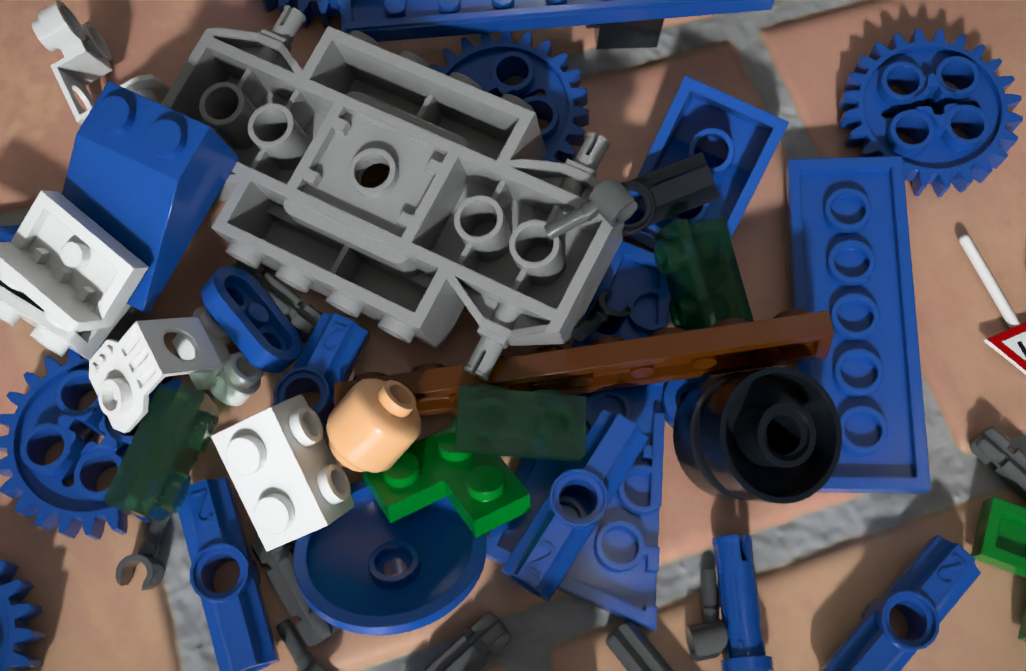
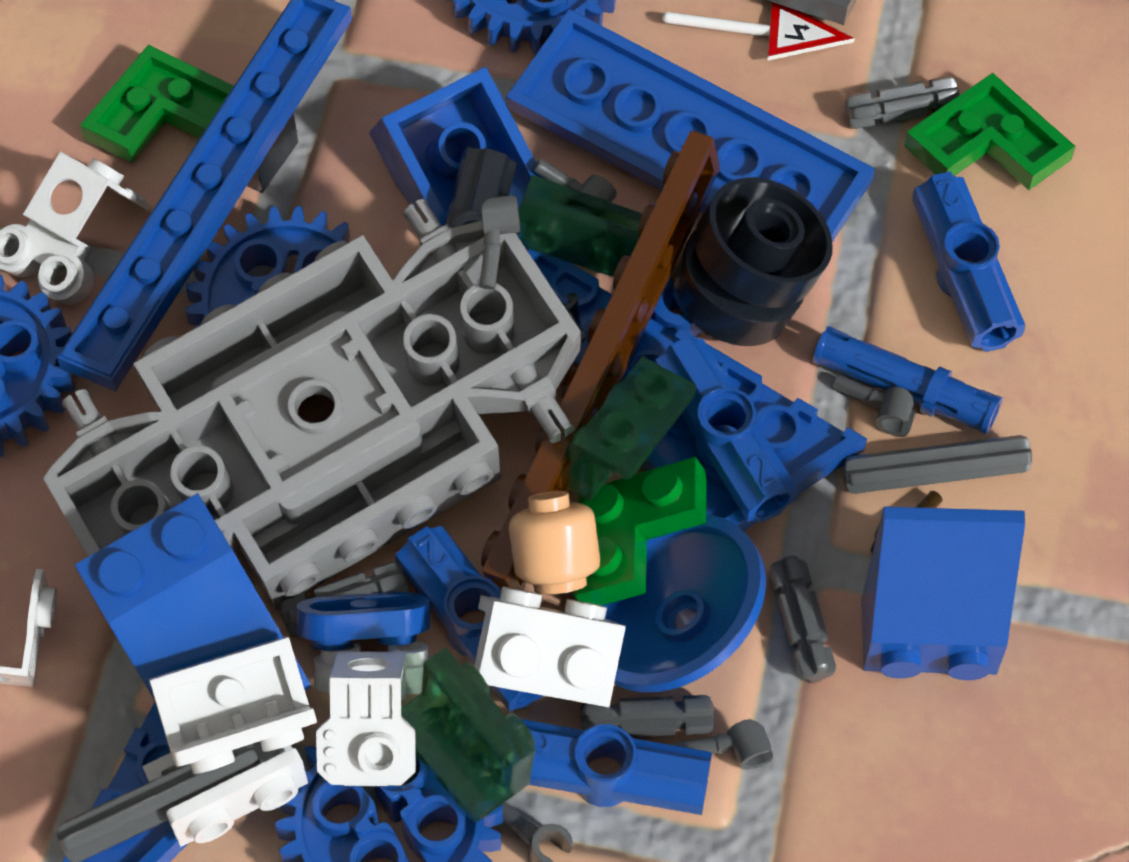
camera: 55 degrees left, 10 degrees down
none -> dark grey hand [532,158,617,218]

